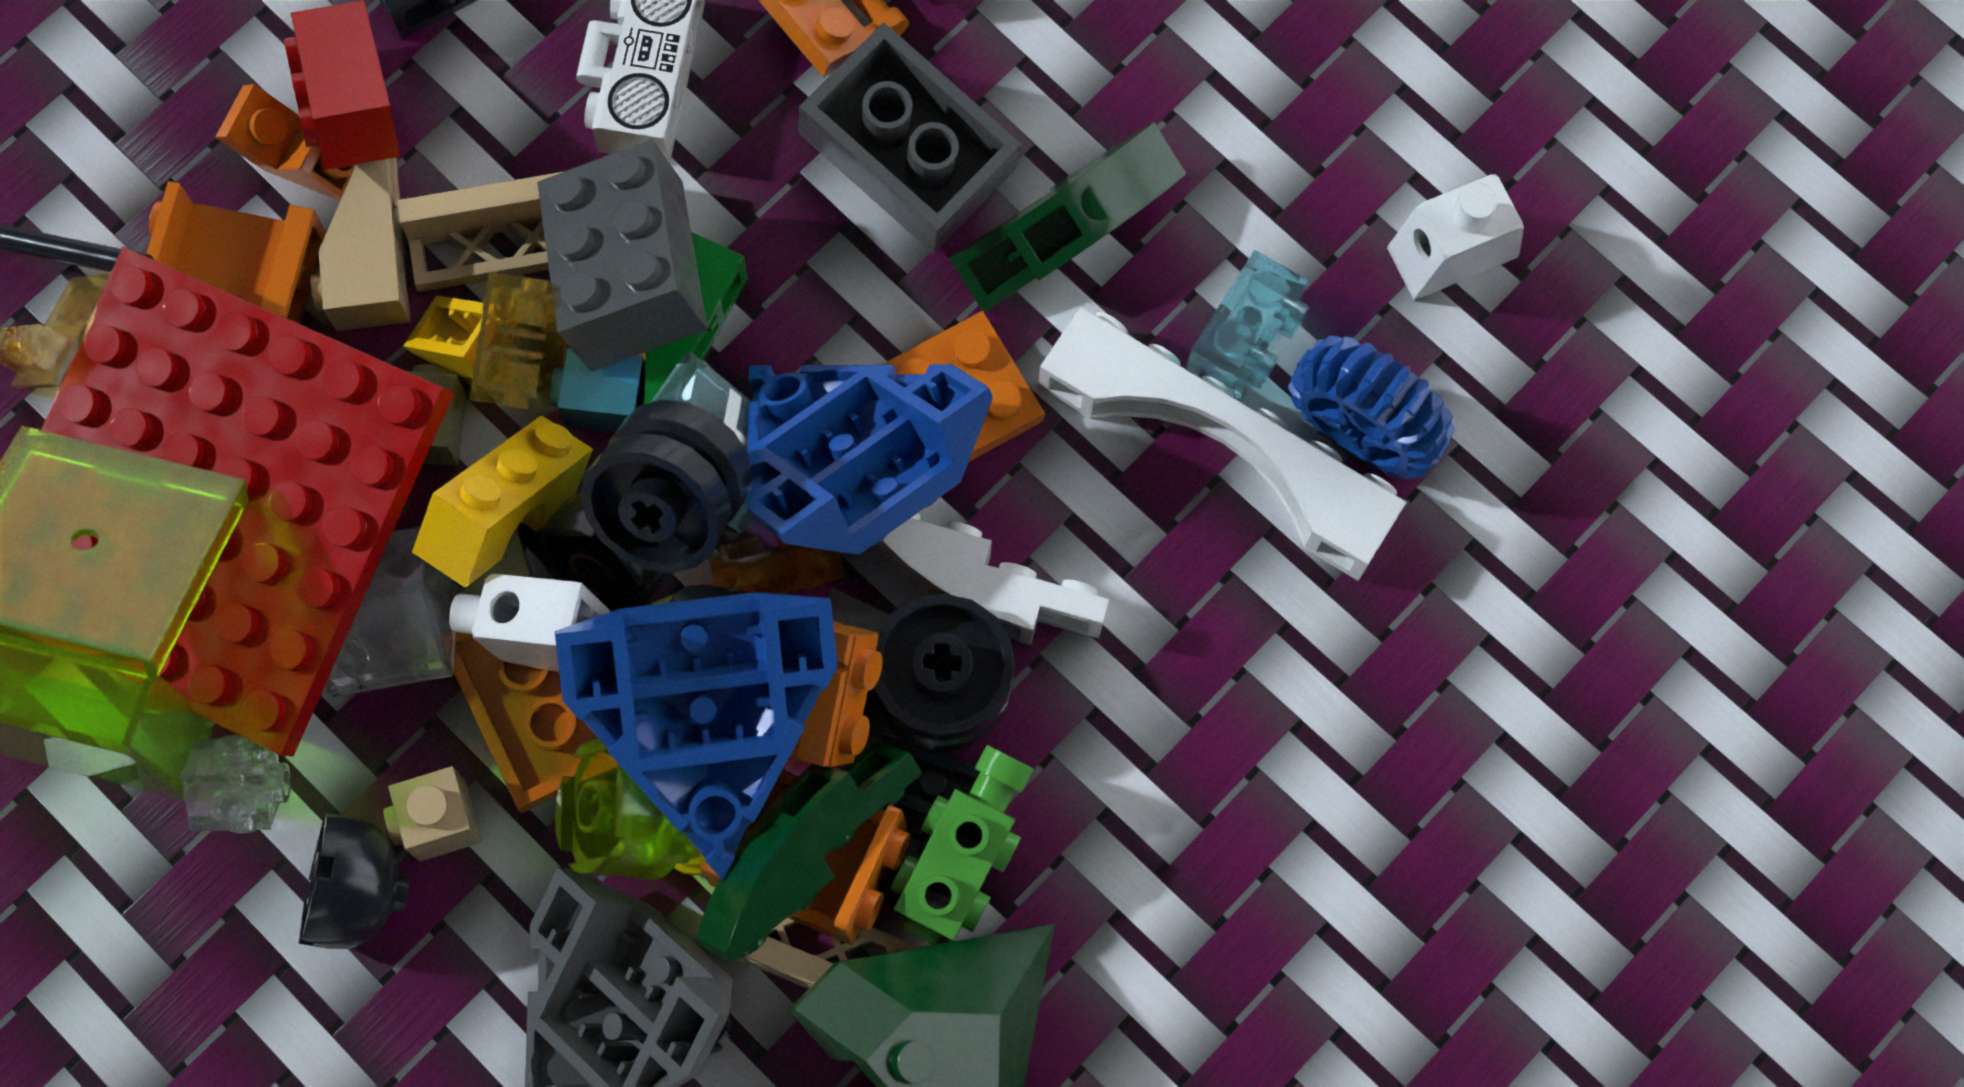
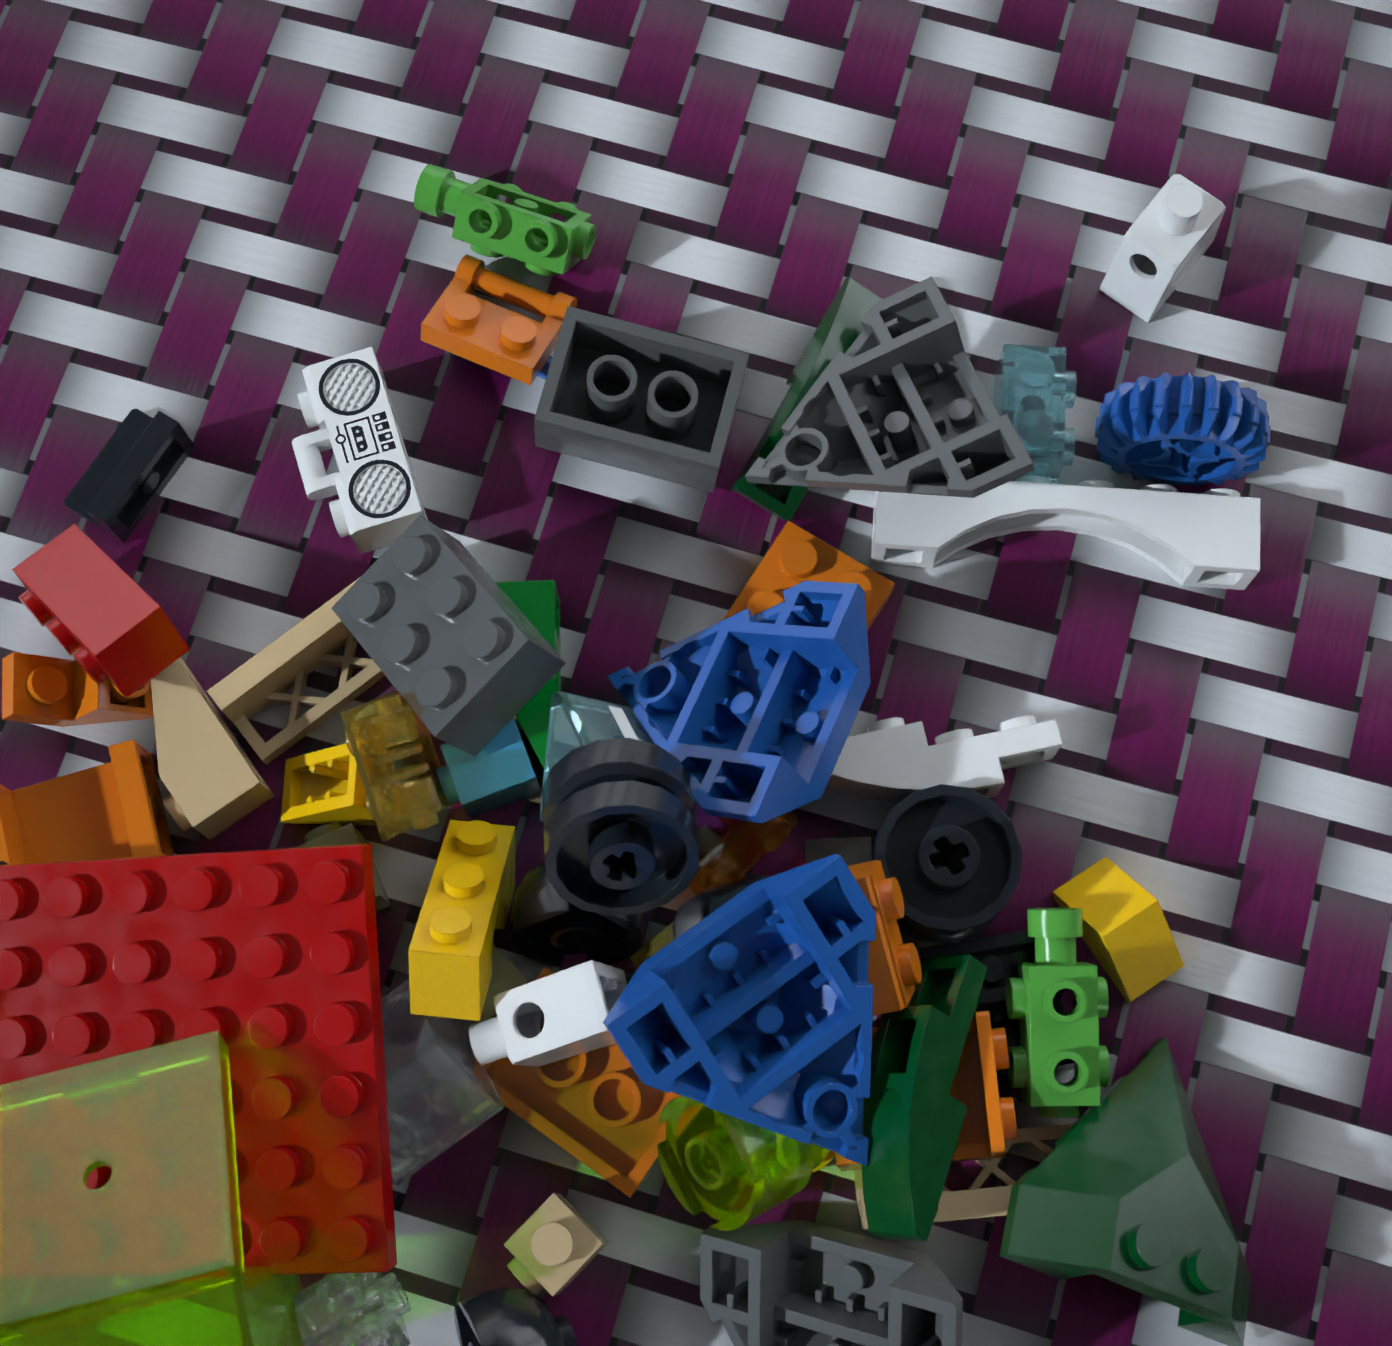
camera: 20 degrees left, 0 degrees up
none -> dark grey wedge [745,276,1035,498]
none -> yellow slope [1051,856,1184,1003]

